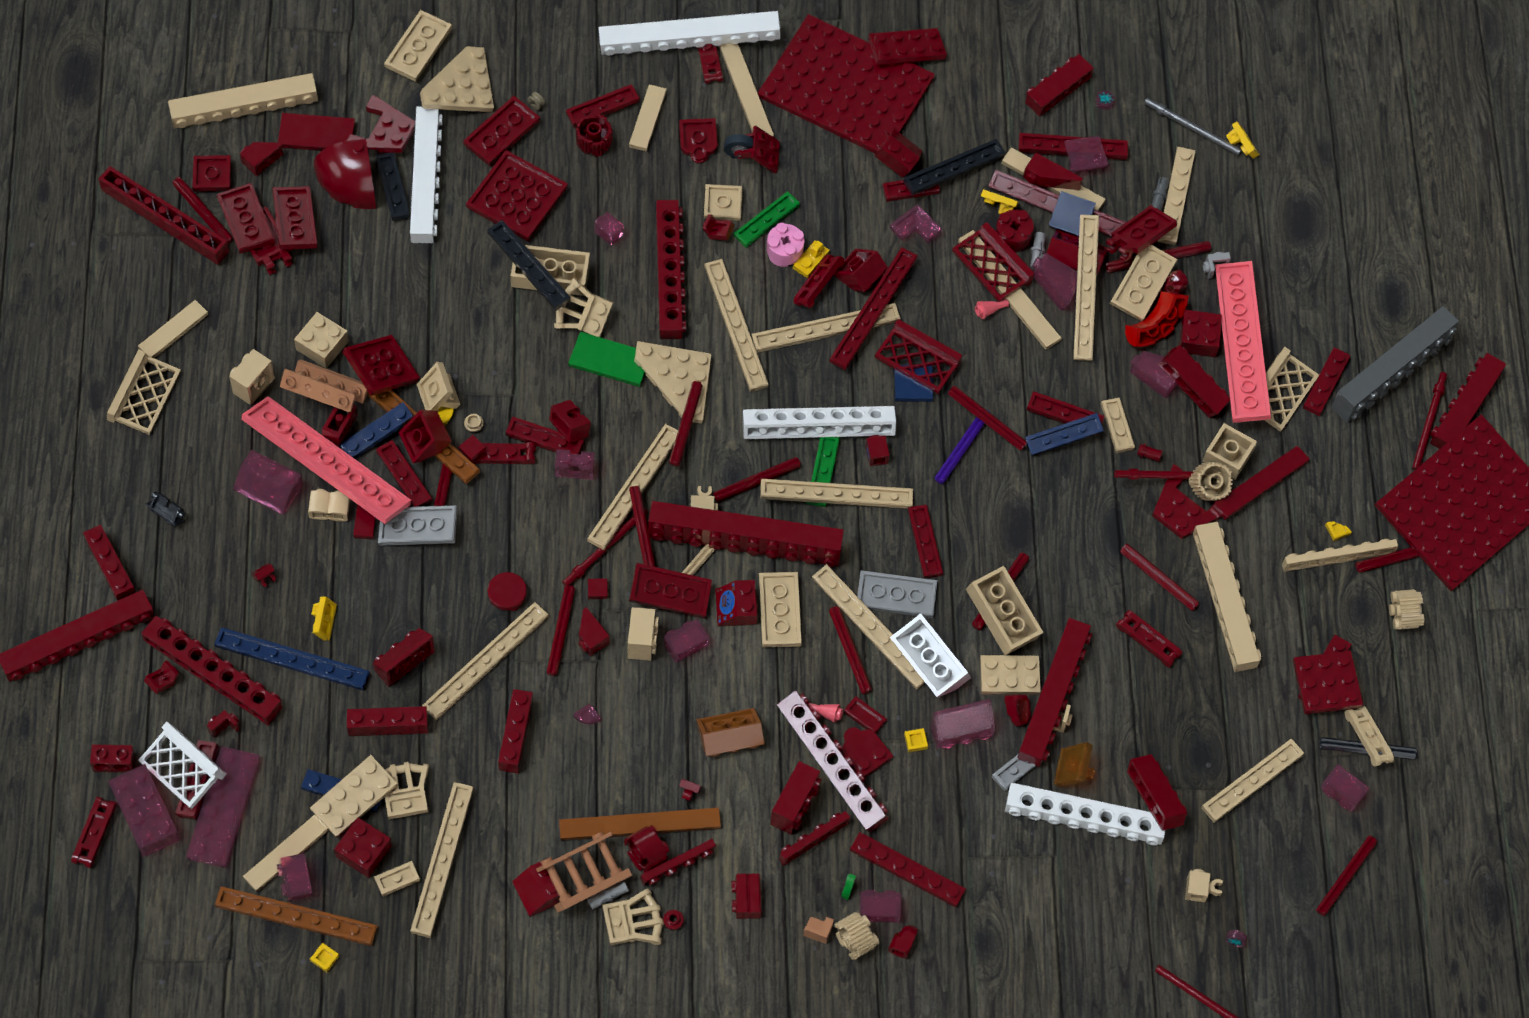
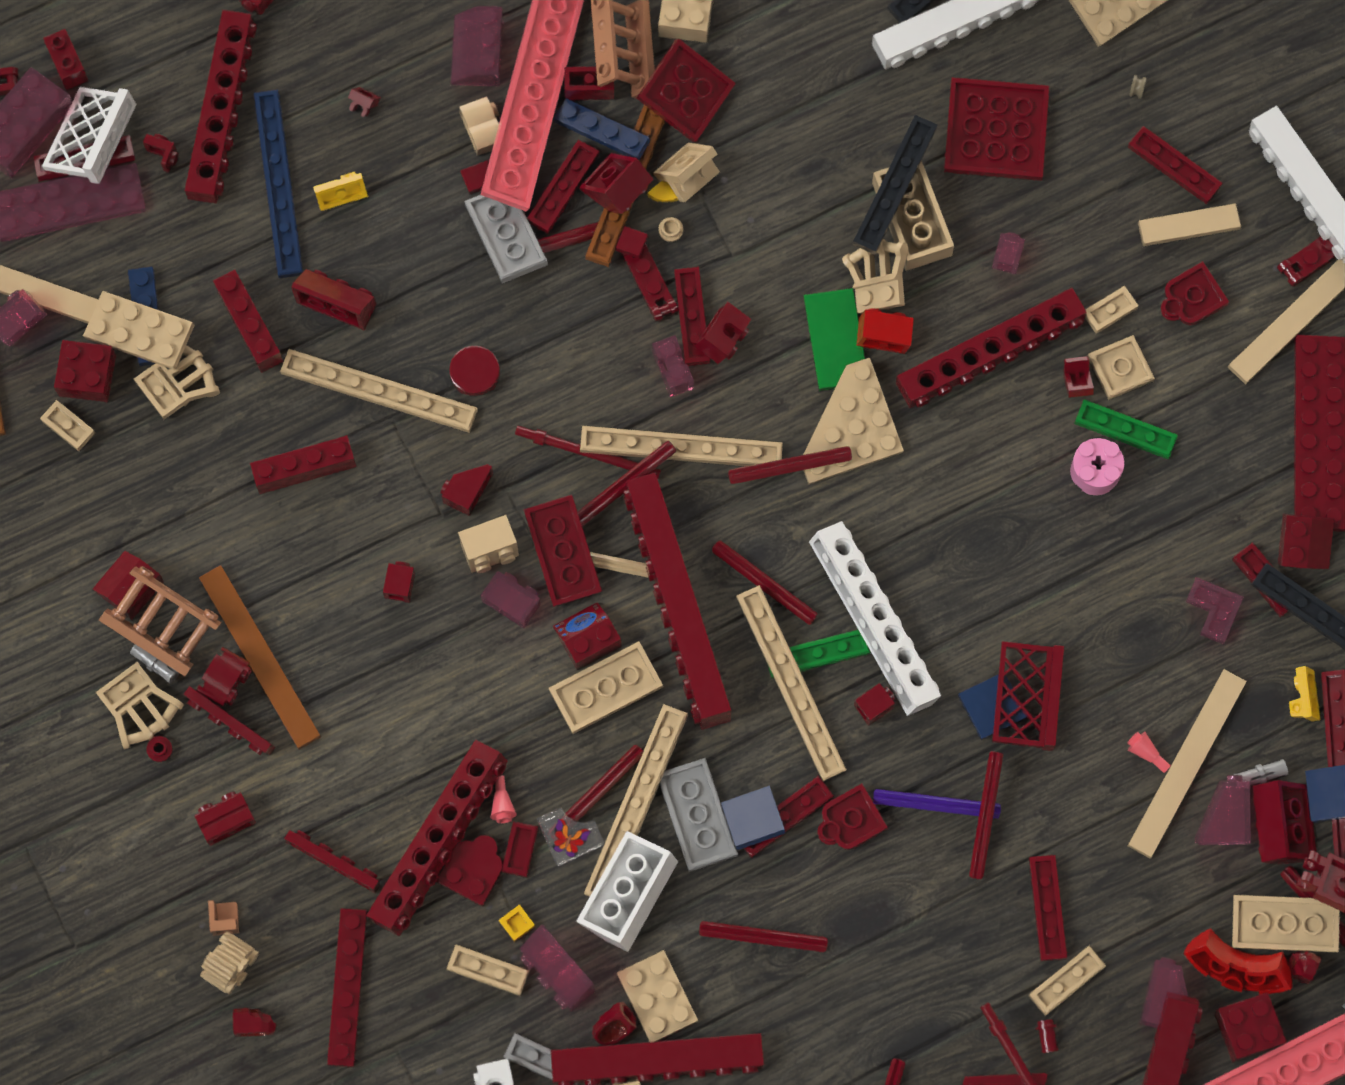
camera: 70 degrees right, 10 degrees up
dark red bracket [144,660,179,694] -> none
tan plate [411,782,474,938] -> none
dark red plate [463,96,540,166] -> none
dark red axle [547,585,575,676] -> none
clear pink tile [573,704,601,724] -> none
dark red brick [576,113,612,157] -> none
dark red tile [588,578,607,599] -> none
dark red tile [679,779,703,801] -> none
tan brick [691,486,718,510] -> none
dark orange slope [696,708,764,756] -> none
tan tile [704,259,768,393] -> none
dark red plate [724,125,780,174] -> none
tan tile [751,303,900,353] -> none
dark red brick [770,761,822,835] -> none
yellow hinge [793,240,830,279] -> none
dark red plate [793,254,845,308] -> none
dark red tile [829,247,918,370] -> none
dark red slope [833,248,888,292] -> none
green tile [841,873,856,900] -> none
clear pink brick [859,890,901,923] -> none
dark red fence [952,222,1034,302] -> none
tan brick [966,566,1043,655] -> none
dark red brick [996,210,1034,253] -> none
dark blue plate [1025,413,1104,456] -> none
tan tile [1073,215,1099,361] -> none
none -> dark red brick [383,561,415,603]
none -> tan tile [447,945,529,996]
none -> clear tile [537,808,605,866]
none -> tile [721,786,786,850]
none -> dark red plate [818,783,888,850]
none -> red brick [856,308,914,354]
none -> tan plate [1085,286,1138,334]

